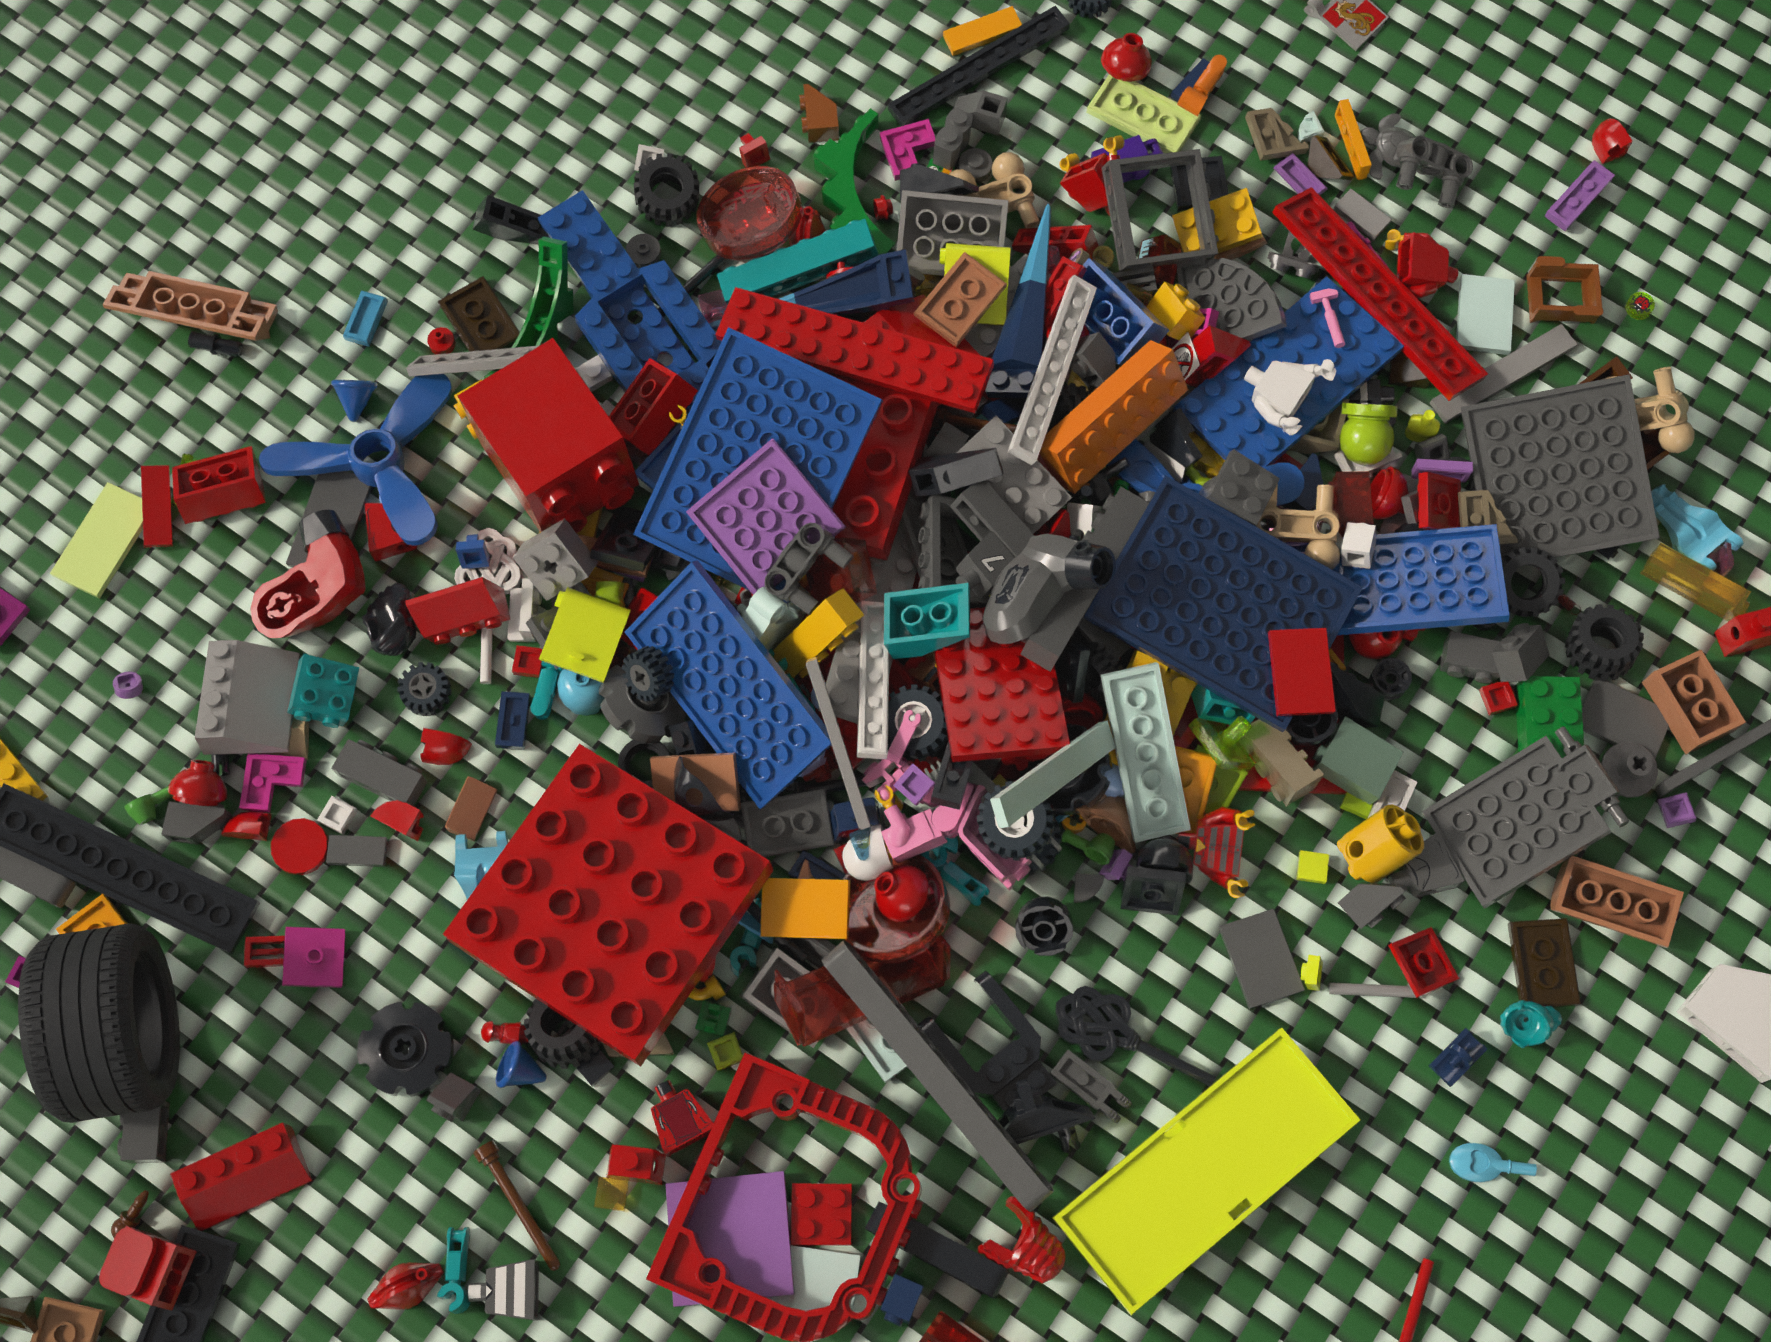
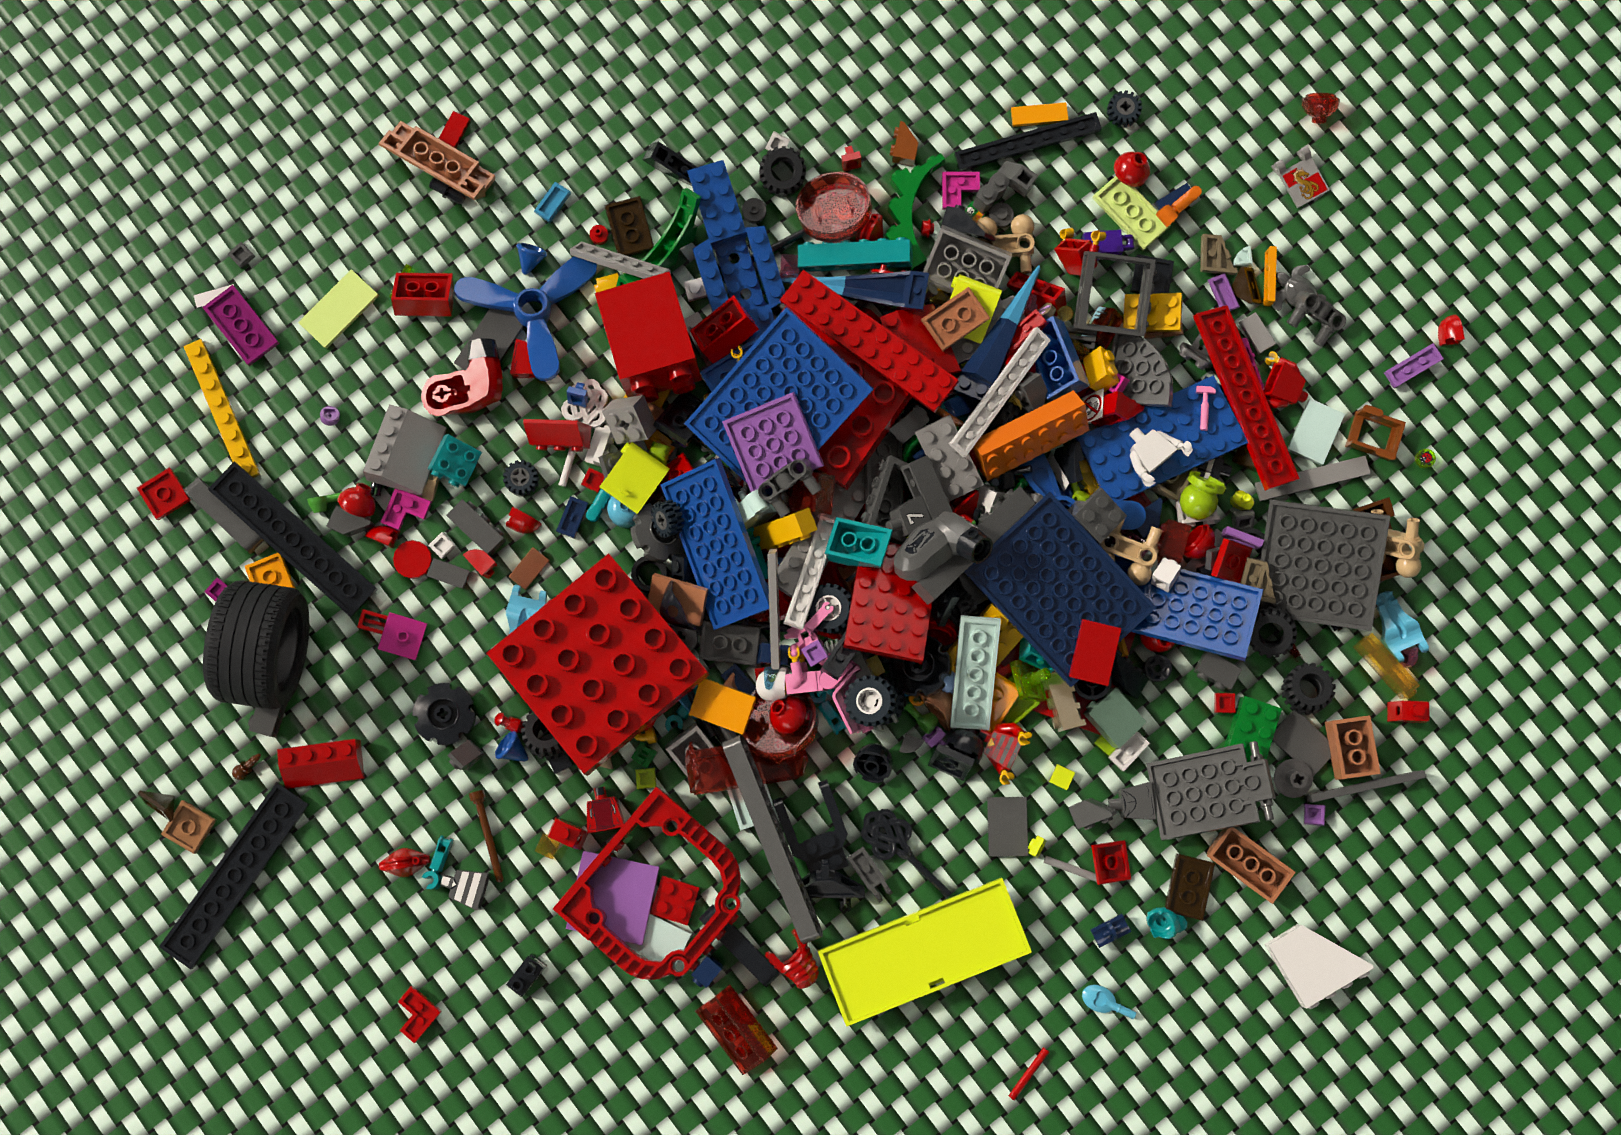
camera: 15 degrees right, 10 degrees up
red brick [99,1226,196,1311] -> none
red tile [141,465,173,547] -> none
black piece [362,583,417,656] -> none
black slope [908,448,1004,497] -> none
light aqua tile [990,720,1116,828] -> none
yellow cylinder [1337,804,1424,883] -> none
dark grey brick [1492,623,1550,682] -> none
none -> red tile [438,111,471,149]

